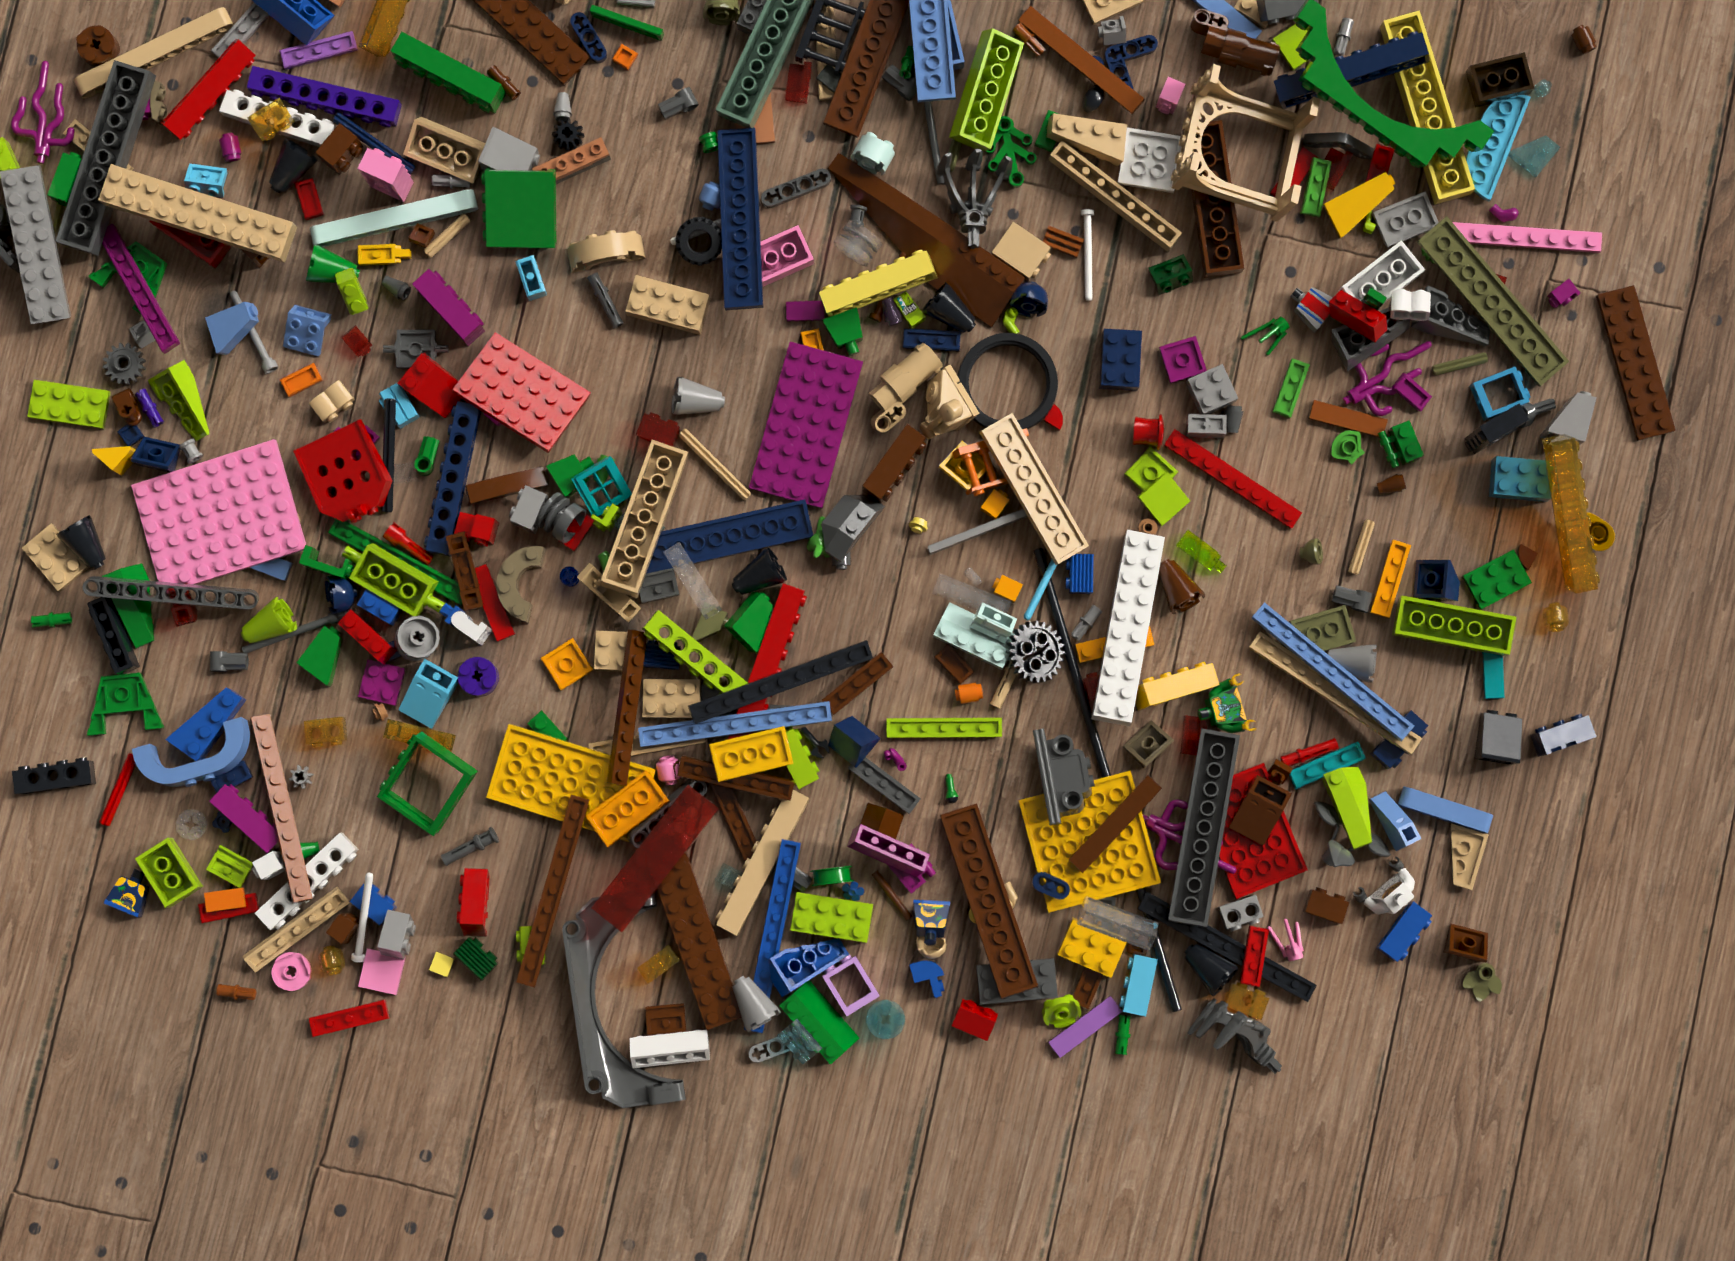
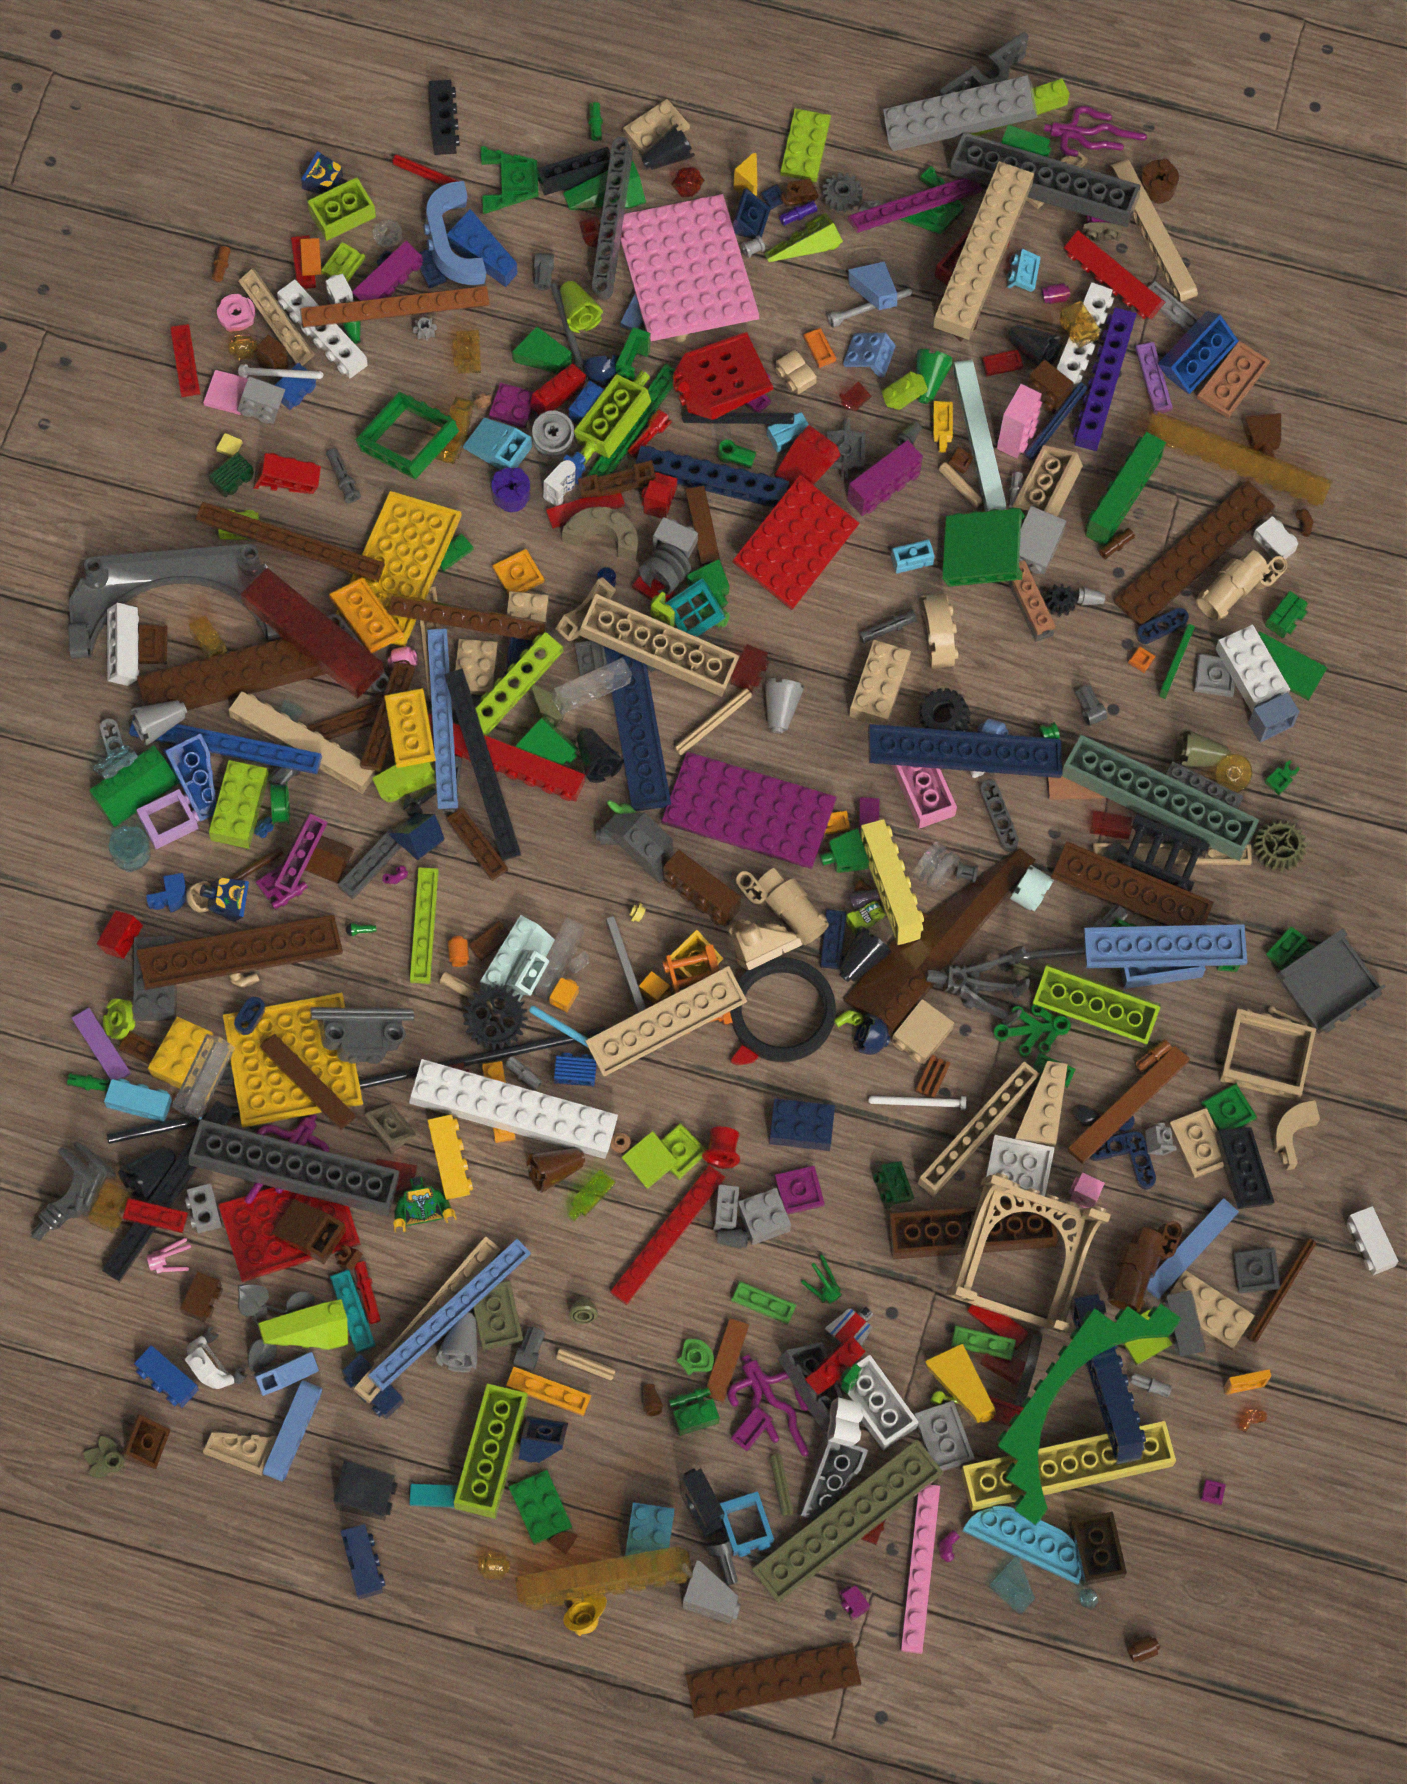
camera: 90 degrees right, 15 degrees down
none -> clear red brick [671,167,705,197]

